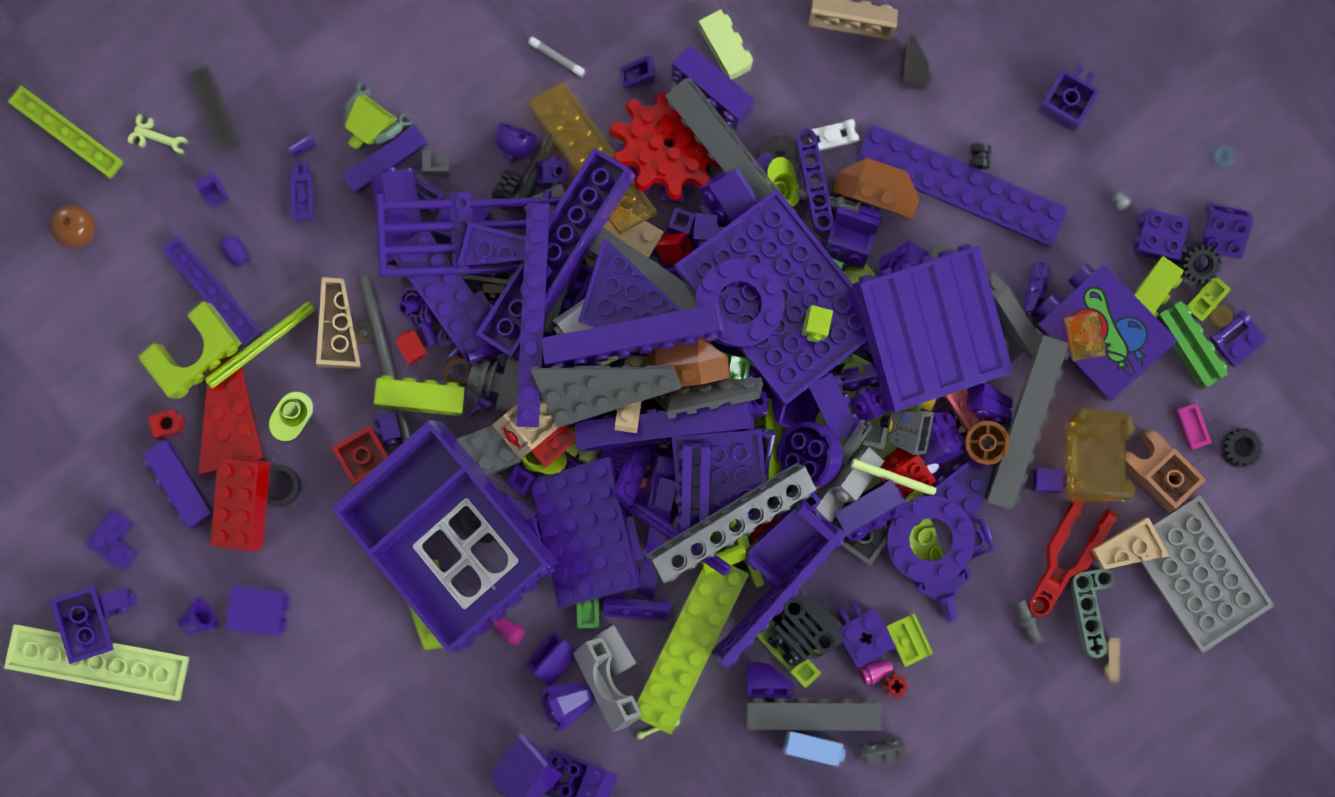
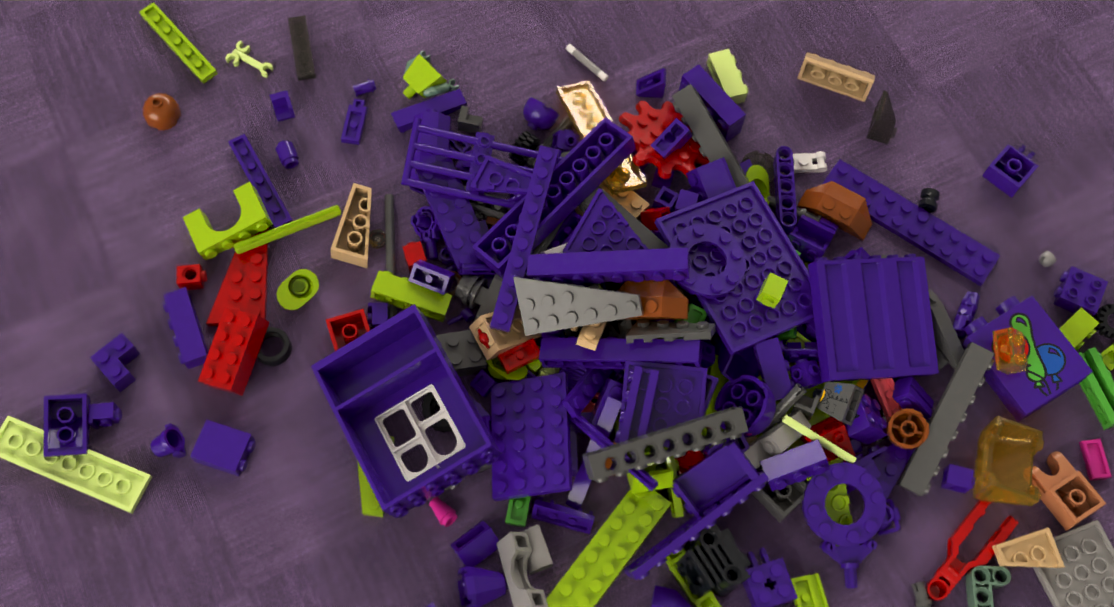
camera: 15 degrees right, 15 degrees down
none -> dark purple brick [408,259,456,295]
none -> dark purple arch [651,118,693,159]

